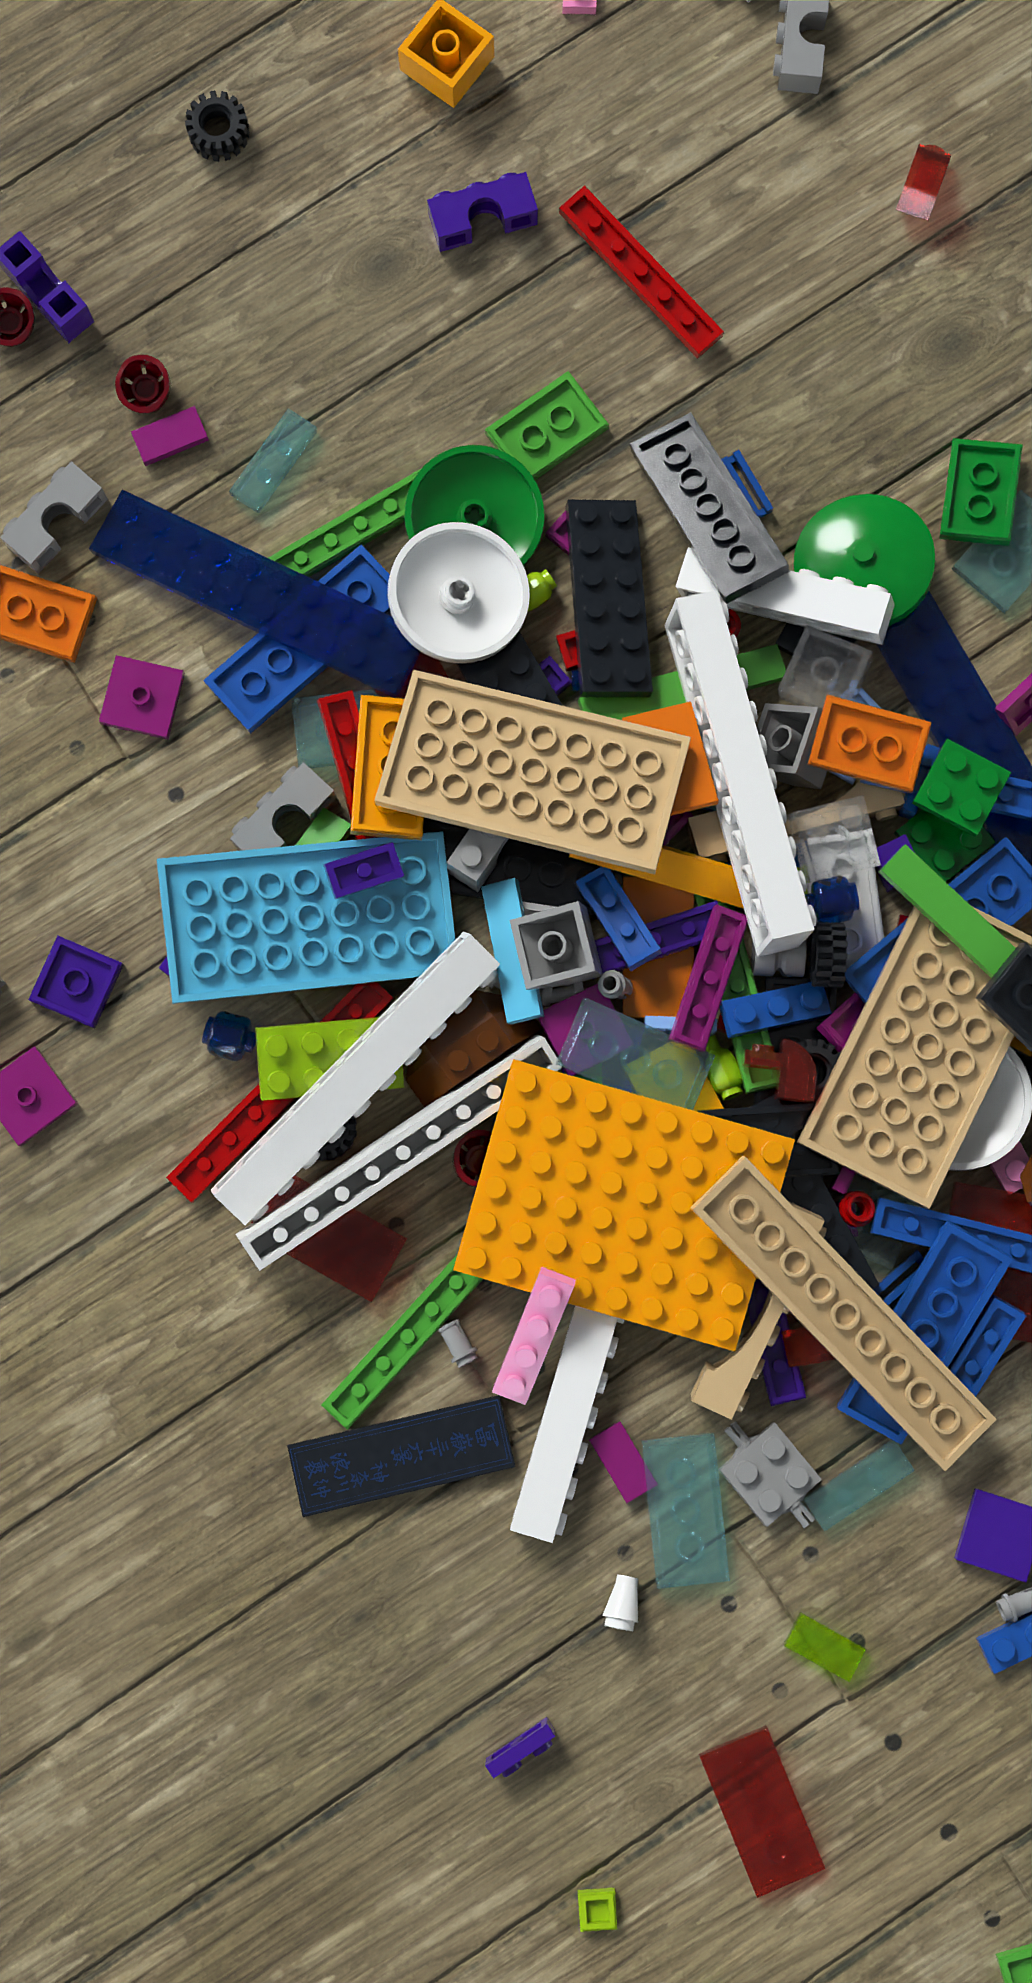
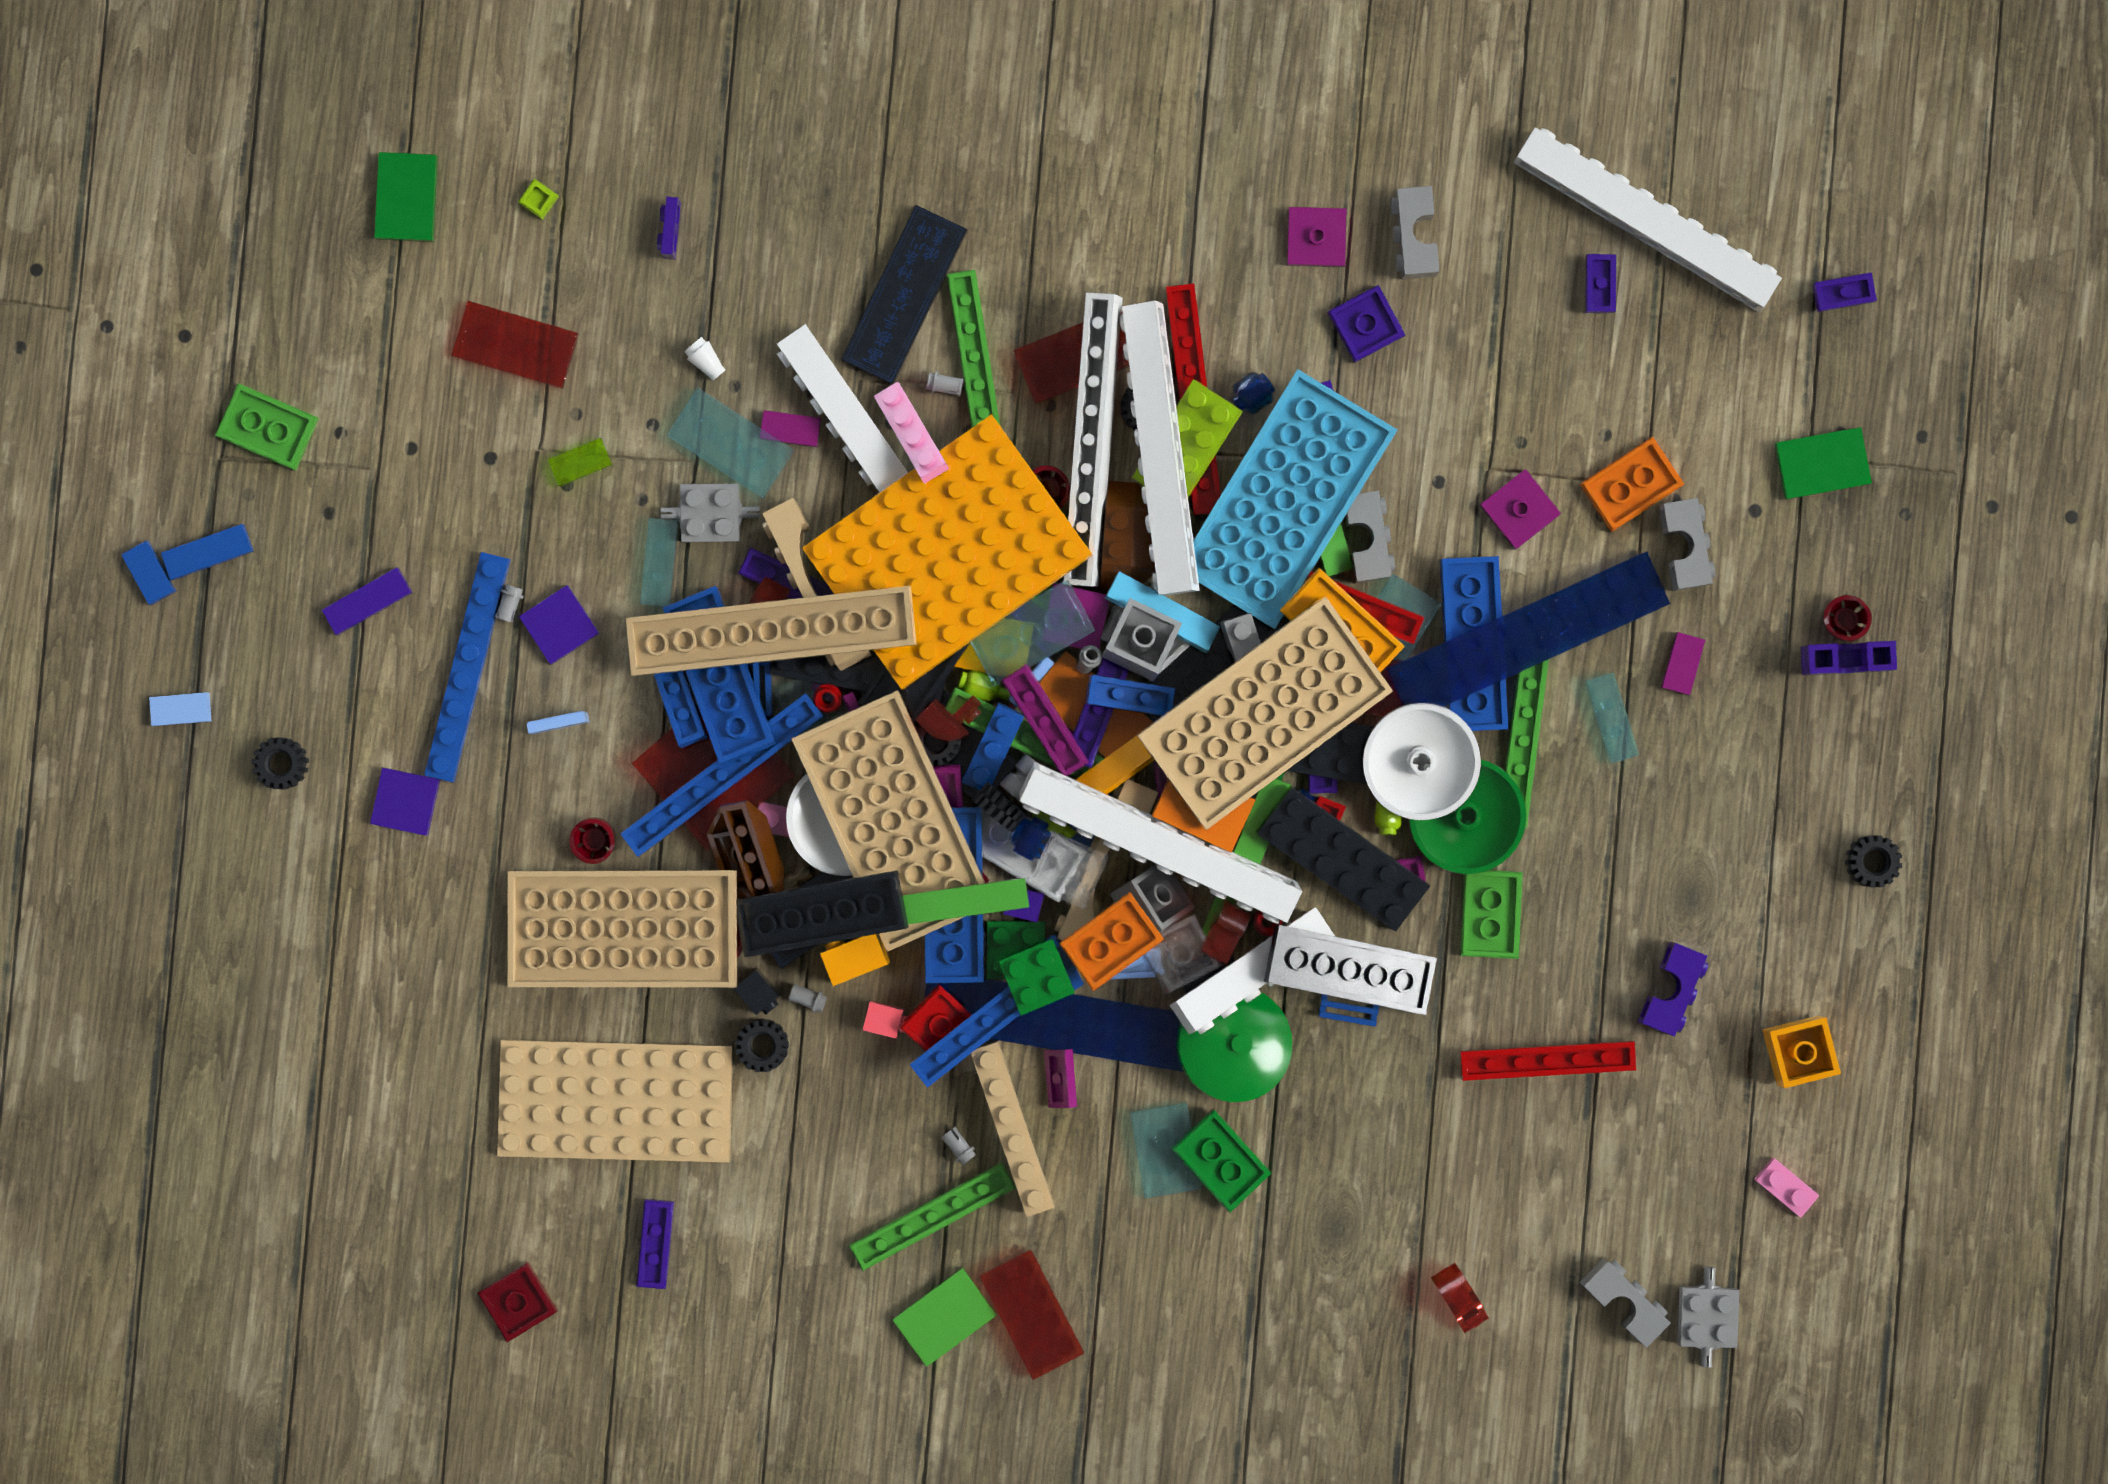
camera: 130 degrees right, 5 degrees up
dark red helmet [115,355,171,414] -> none
dark purple plate [323,842,404,899] -> none
none -> clear red brick [1199,900,1251,964]

